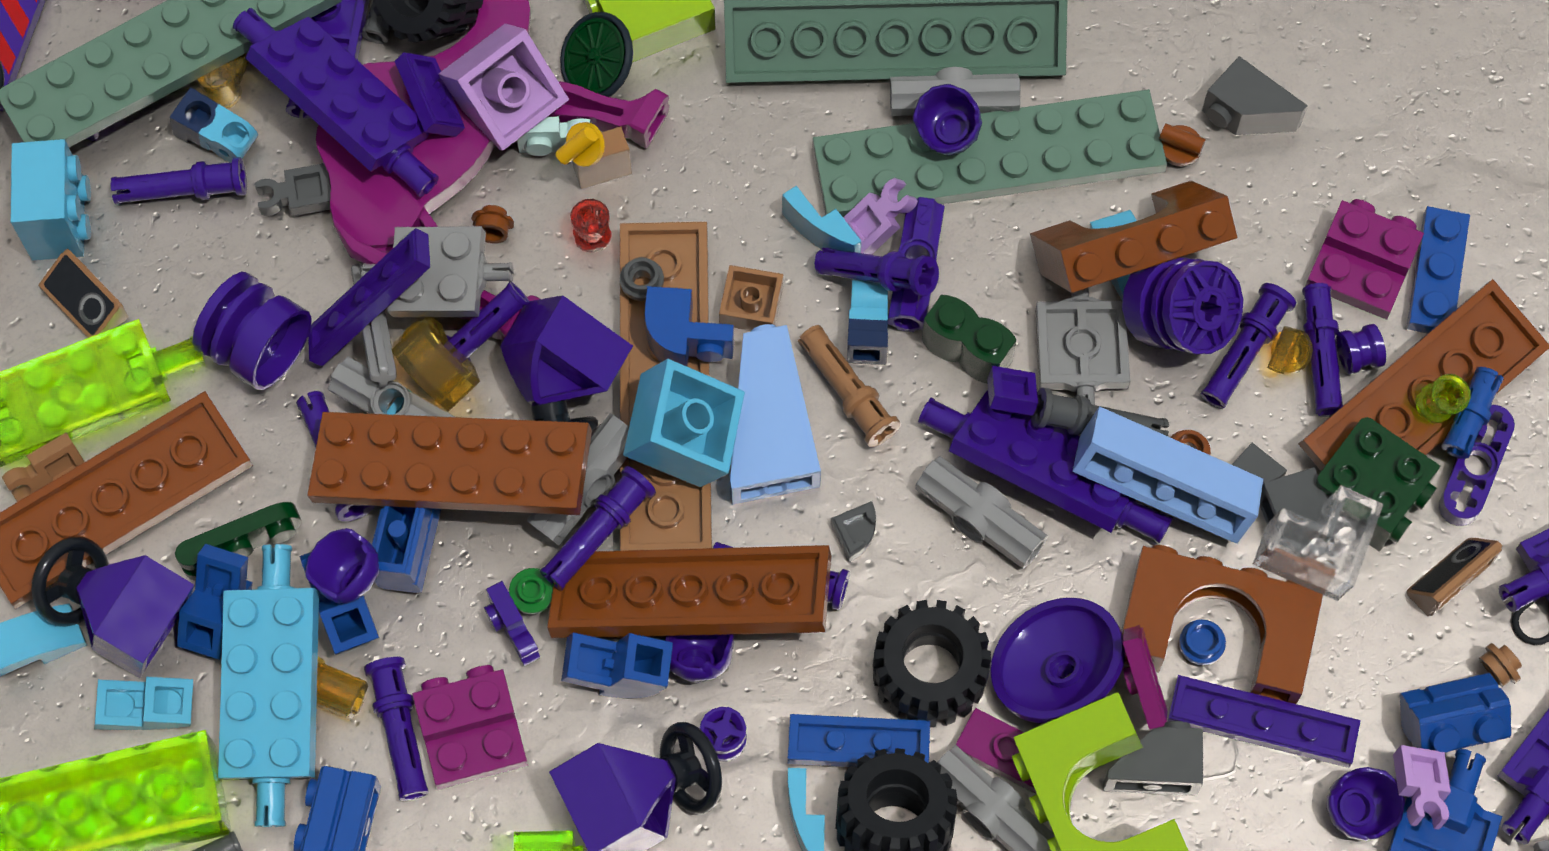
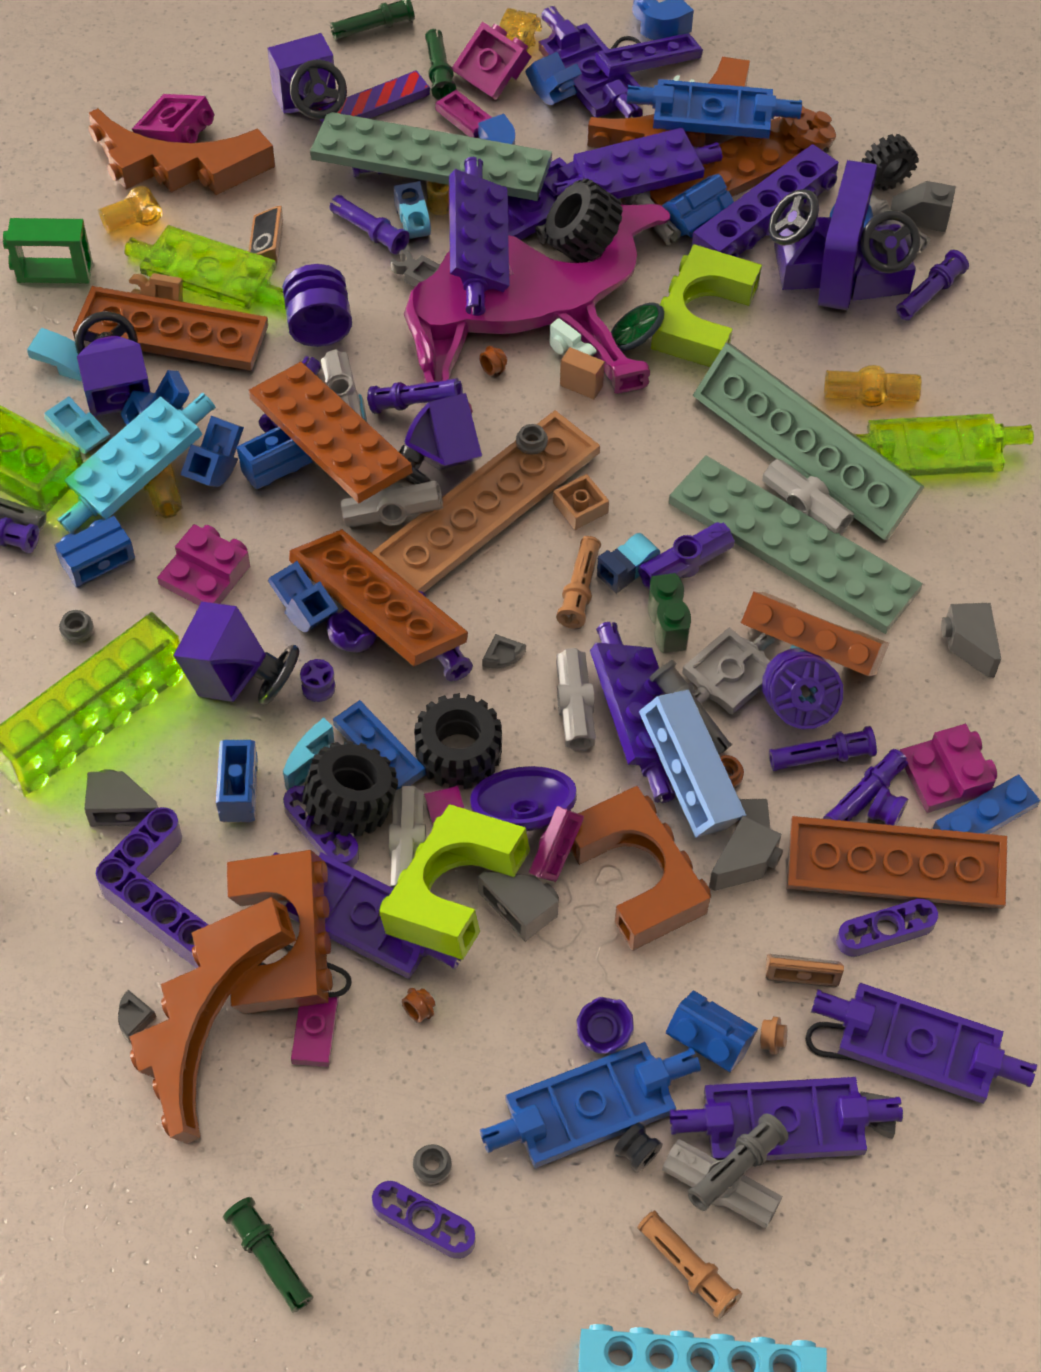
camera: 45 degrees right, 10 degrees down
medium azure brick [11,139,91,261] -> none
dark green plate [175,502,302,581] -> none
dark purple hair [305,528,380,604] -> none
dark purple tile [308,228,430,366] -> none
light grey axle [351,262,397,387] -> none
light grey plate [361,226,514,317] -> none
dark purple pin [364,657,429,801] -> none
clear yellow brick [391,317,480,412] -> none
dark purple plate [394,52,465,137] -> none
lavender slope [438,24,569,151] -> none
dark purple plate [484,581,541,666] -> none
green plate [509,568,554,614] -> none
dark purple pin [540,466,656,591] -> none
yellow plate [556,122,605,167] -> none
clear red bush [570,199,612,253] -> none
medium azure brick [623,359,745,487] -> none
blue brick [645,286,734,367] -> none
light blue slope [730,324,821,505] -> none
medium azure slope [782,186,862,253] -> none
dark purple pin [814,247,939,296] -> none
lavender plate [843,178,918,255] -> none
dark purple hair [913,84,982,156] -> none
dark purple plate [987,365,1038,416] -> none
dark orange plate [1159,123,1206,166] -> none
dark purple tile [1167,675,1361,768] -> none
blue plate [1179,619,1226,665] -> none
clear brick [1252,485,1383,601] -> none
clear yellow plate [1267,326,1313,374] -> none
dark green bracket [1316,417,1441,552] -> none
lavender plate [1393,745,1451,830] -> none
clear neon green bush [1416,374,1471,423] -> none
blue pin [1442,367,1504,459] -> none

